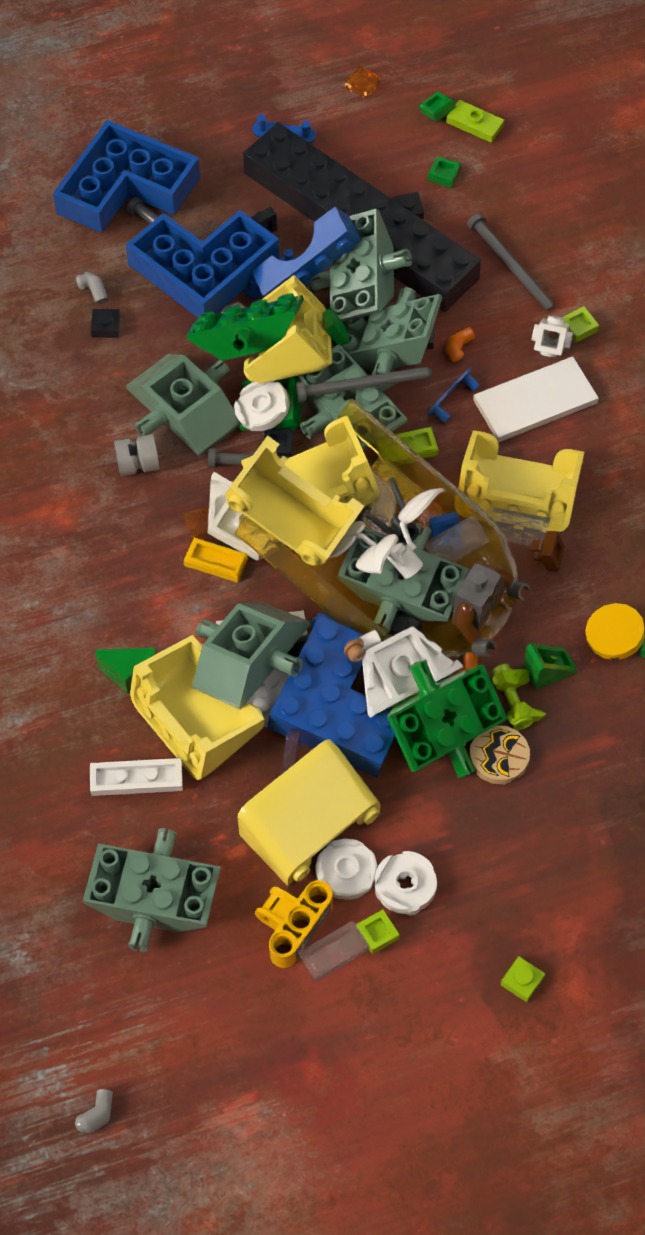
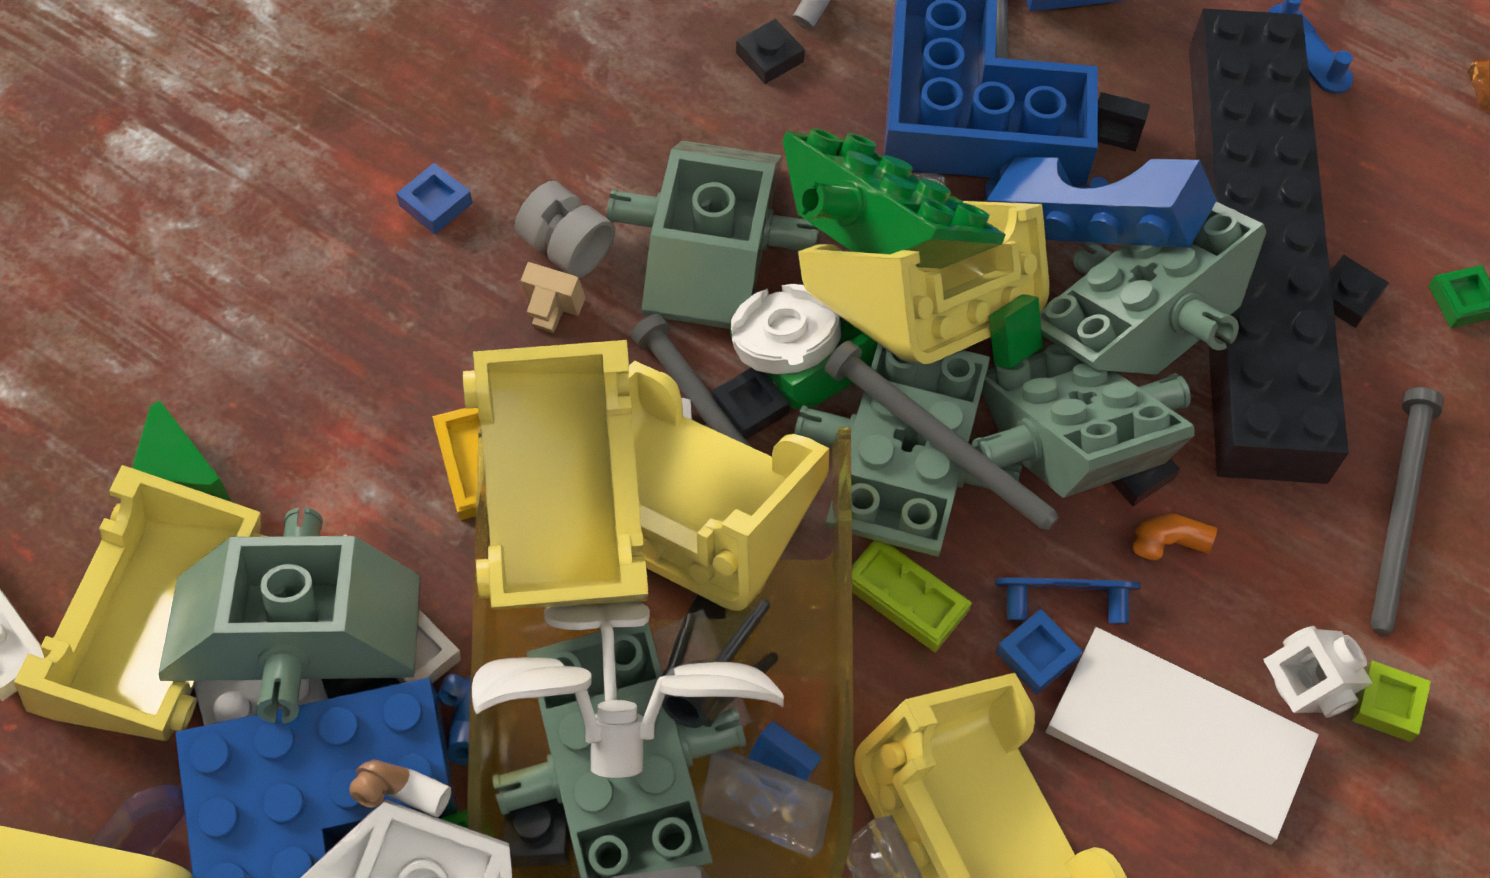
camera: 50 degrees right, 0 degrees up
none -> blue plate [396,163,473,234]
none -> tan tile [520,262,586,333]
none -> blue plate [995,609,1083,696]

